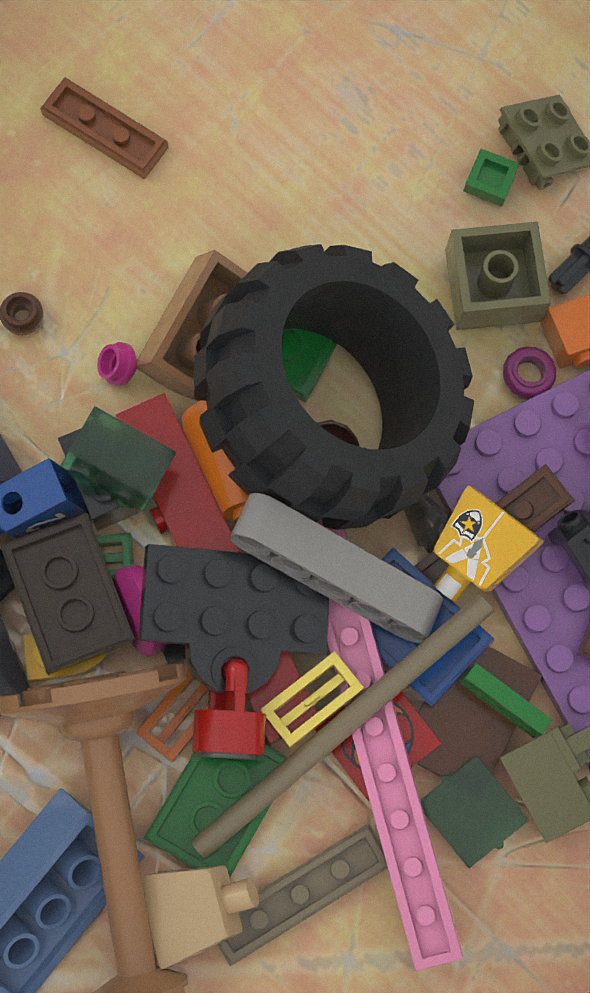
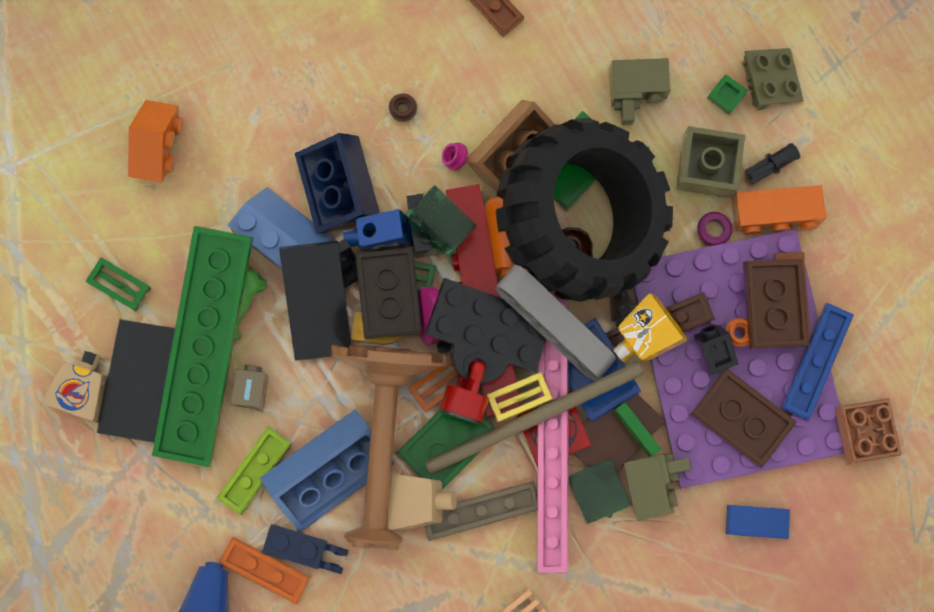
camera: 20 degrees right, 5 degrees up
none -> olive hinge [609,58,671,125]

